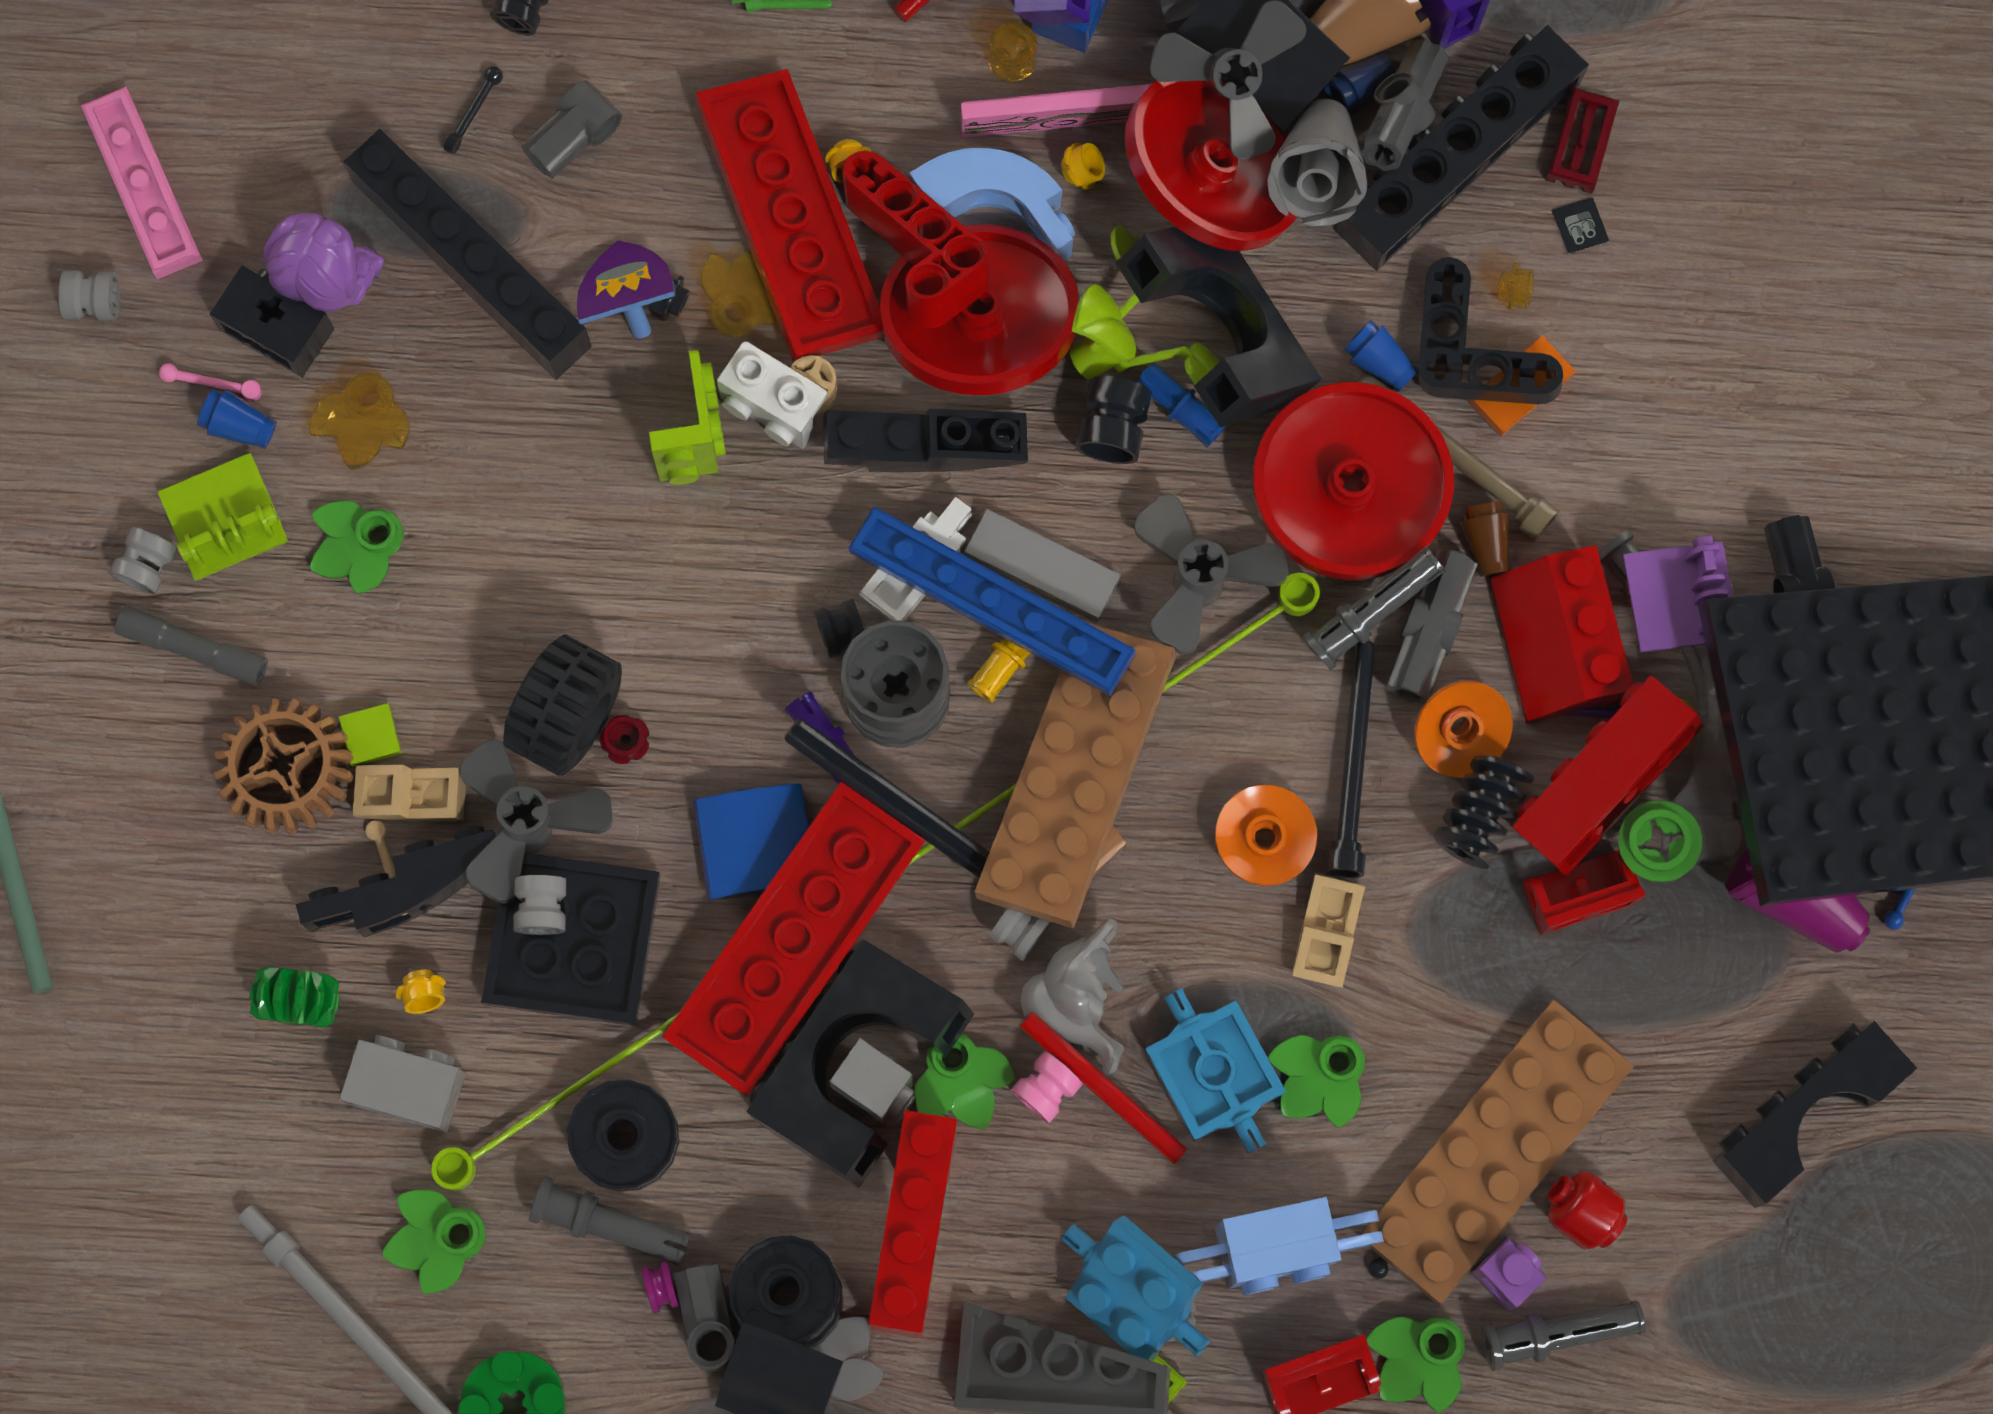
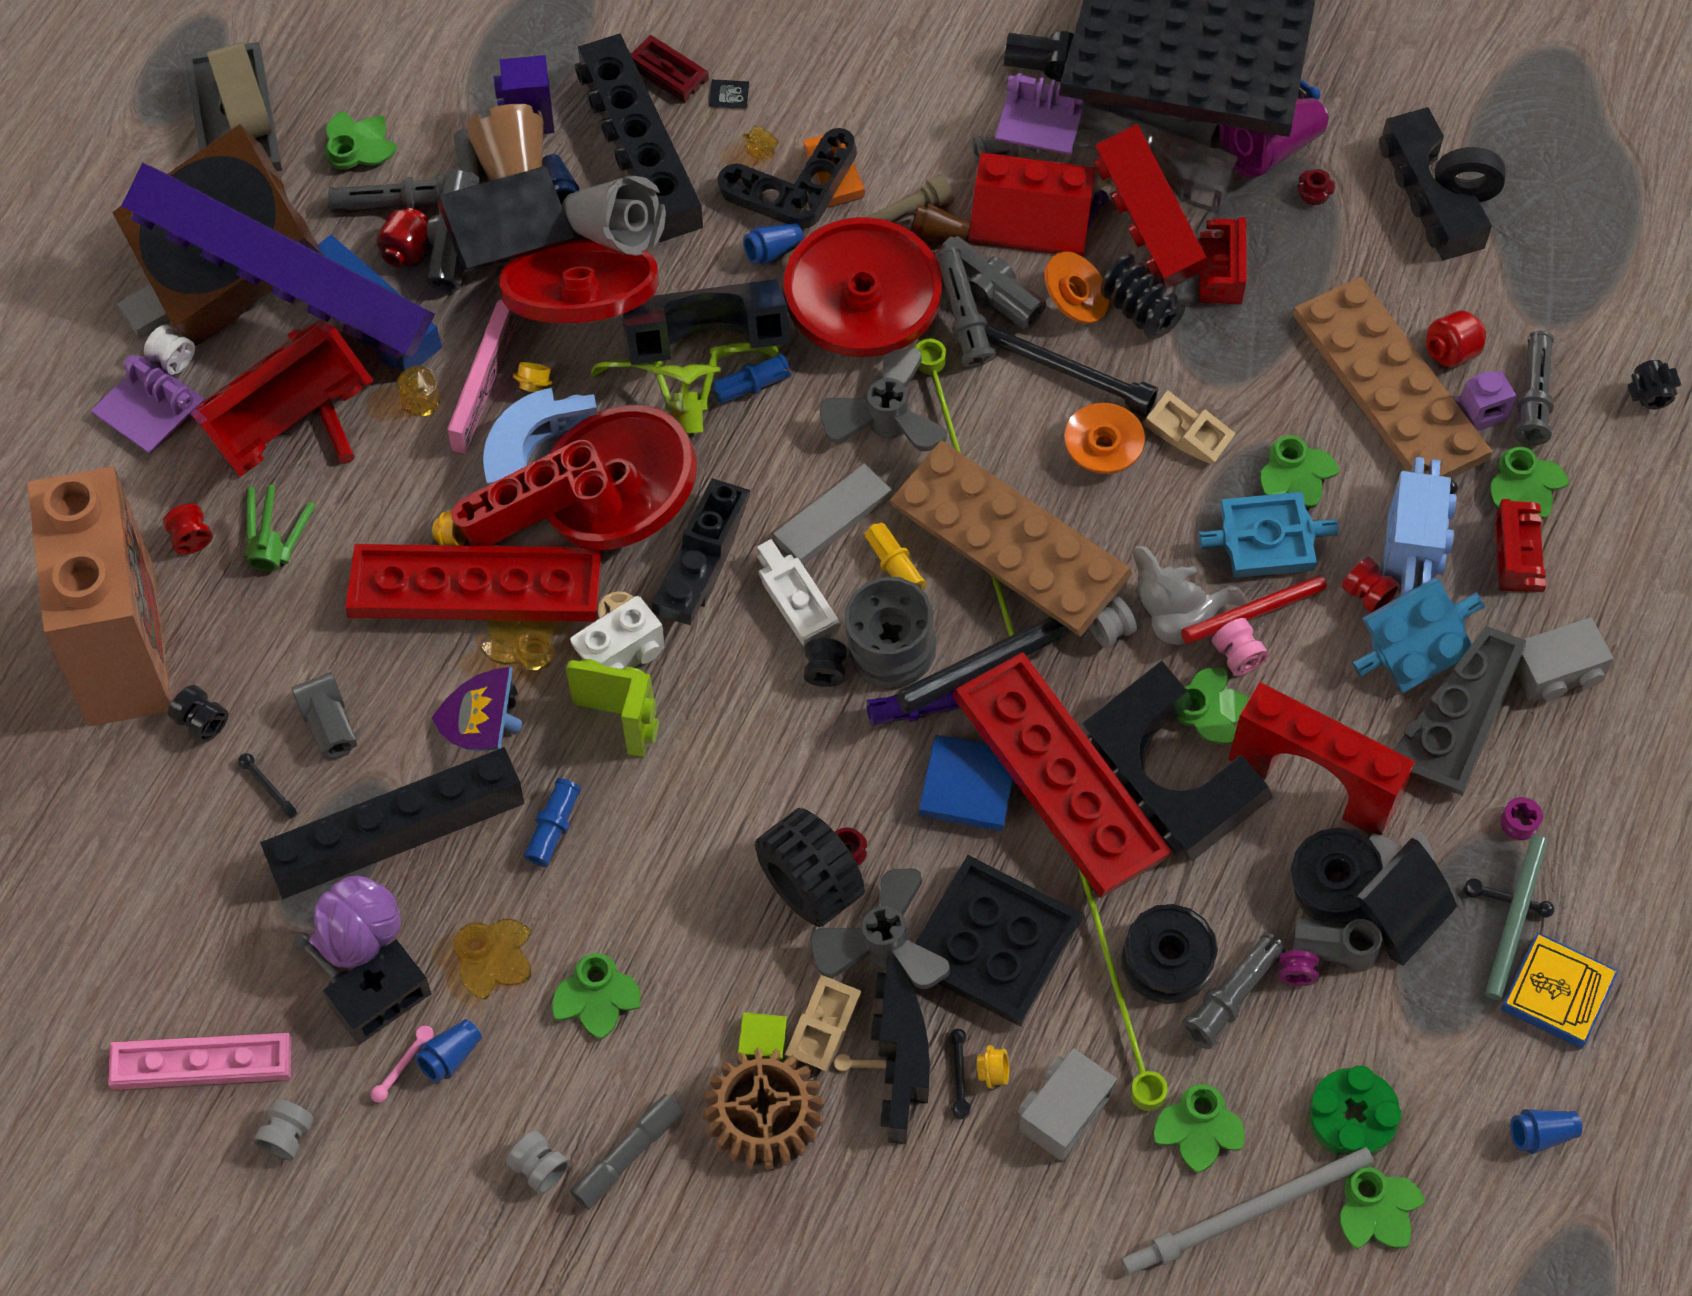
camera: 65 degrees left, 15 degrees down
lime hinge [158,452,289,581] -> none
green gear [249,967,340,1027] -> none
light grey wheel [513,875,567,935] -> none
light grey brick [829,1038,915,1128] -> none
blue tile [848,506,1136,697] -> none
black wheel [1076,376,1152,464] -> none
dark grey piece [1149,0,1306,159] -> none
dark grey piece [1360,38,1449,171] -> none
bright green gear [1618,801,1702,883] -> none
none -> blue pin [523,778,582,867]
none -> black hinge [949,1028,971,1120]
none -> dark red plate [1297,169,1336,205]
none -> red wheel [1341,557,1400,613]
none -> black tyre [1435,147,1506,203]

